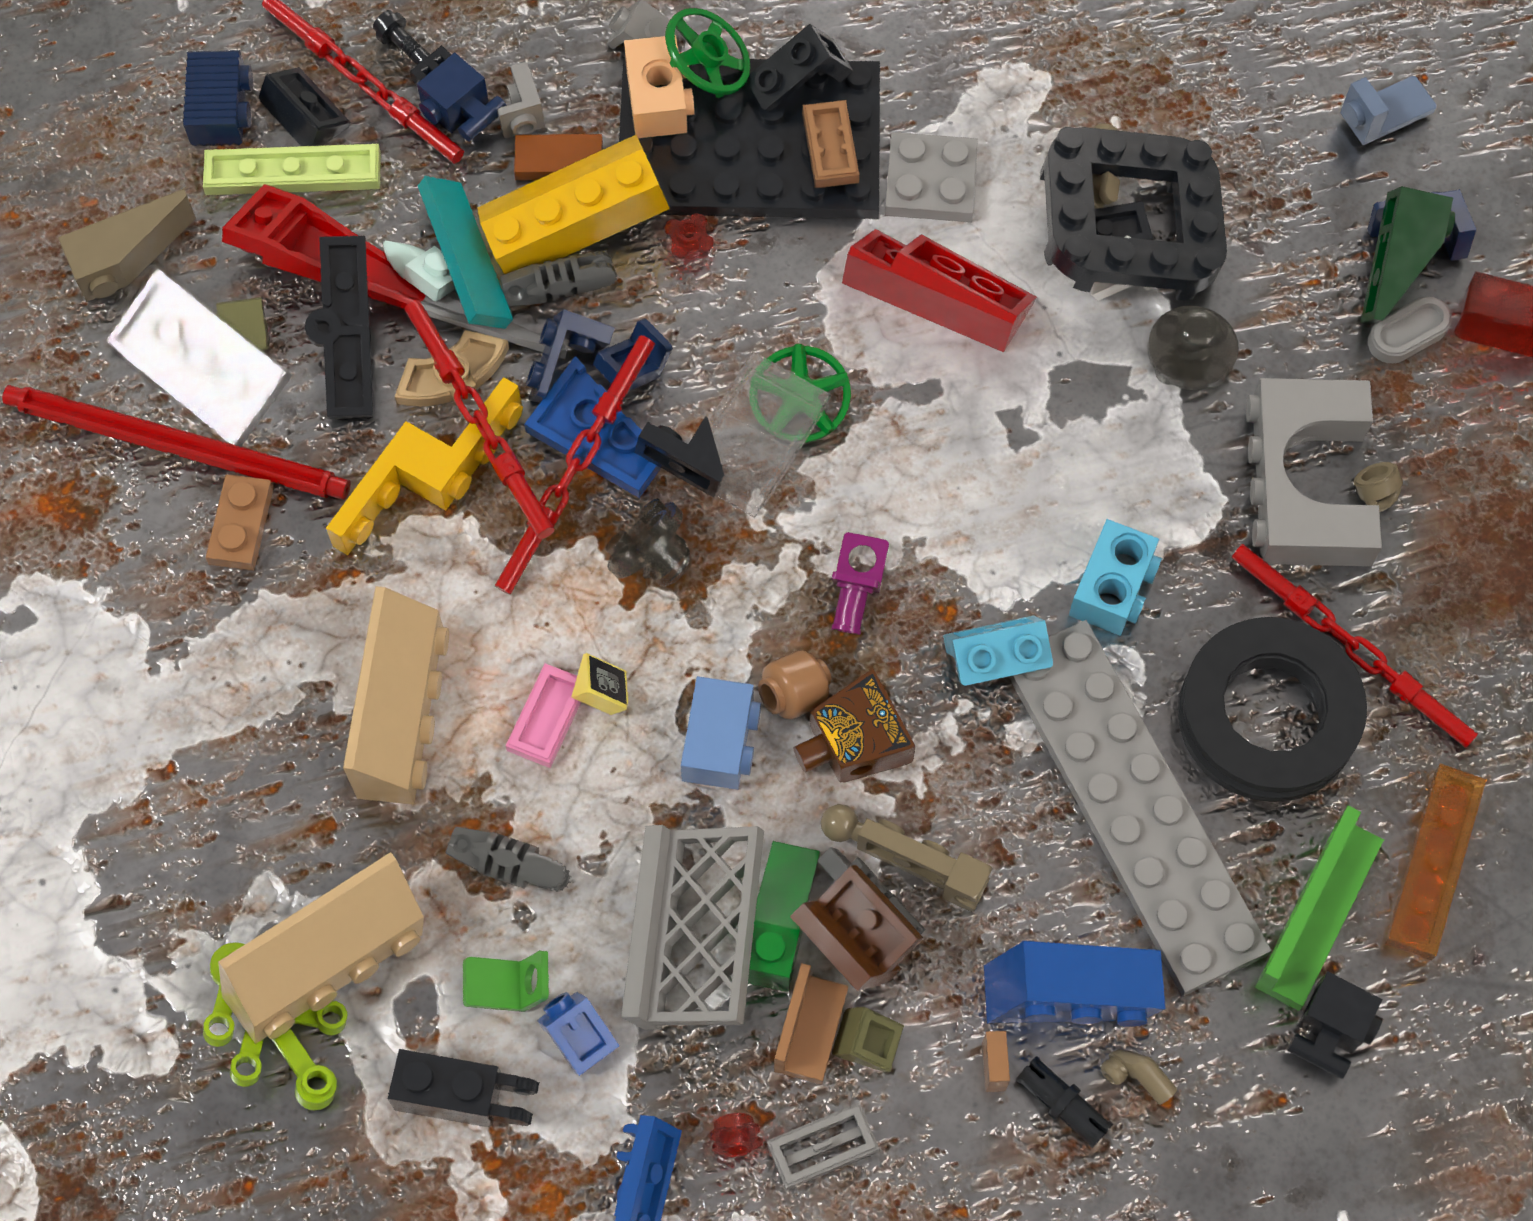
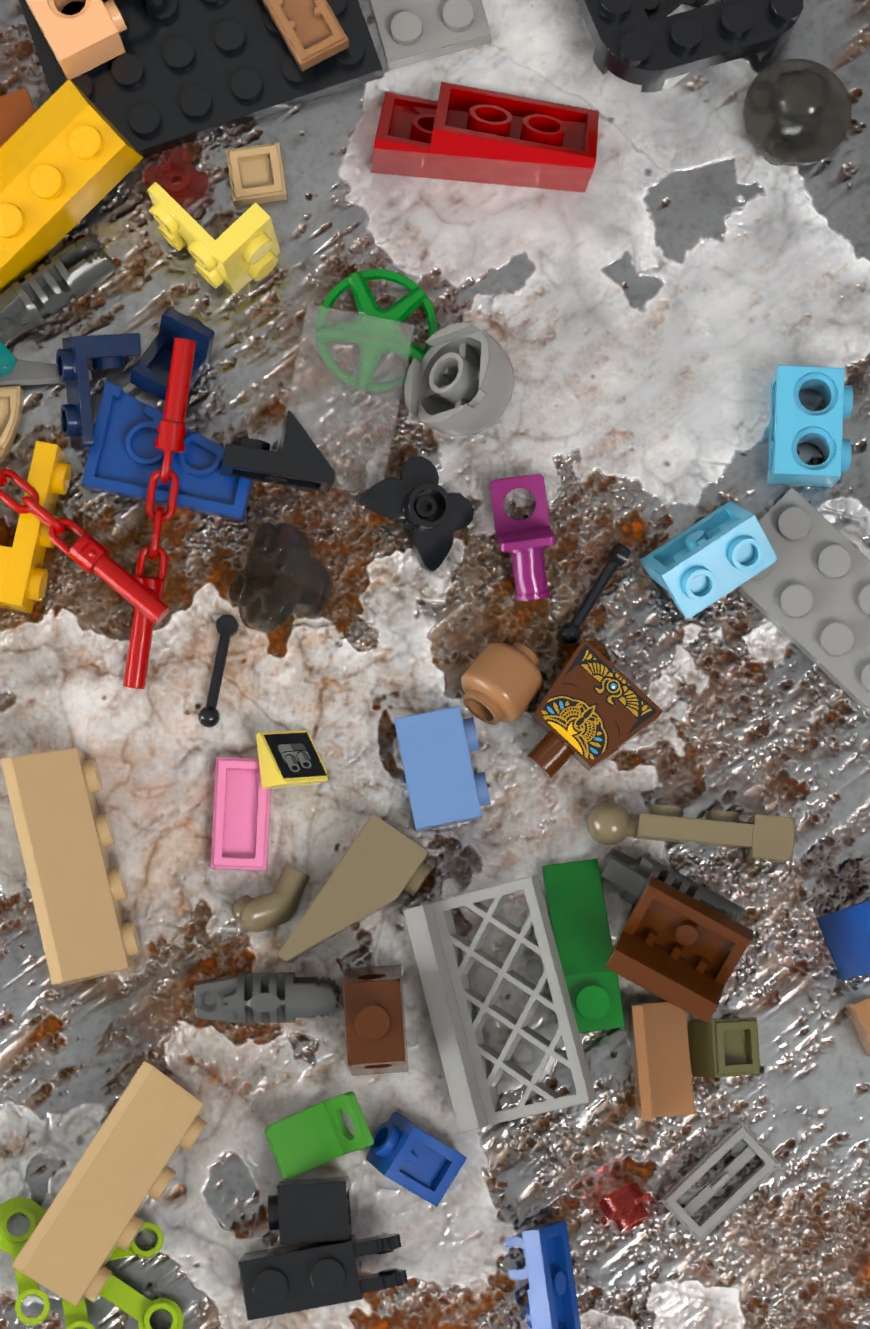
camera: 15 degrees left, 15 degrees up
none -> light yellow bracket [147,182,281,296]
none -> black hinge [198,615,239,727]
none -> tan tile [226,142,288,207]
none -> dark tan arm [233,865,310,932]
none -> black brick [268,1176,352,1245]
none -> dark tan slope [277,814,432,961]
none -> reddish brown torso [342,965,409,1076]
none -> black animal [359,456,474,572]
none -> light grey cylinder [404,322,515,437]
none -> black hinge [559,543,630,644]

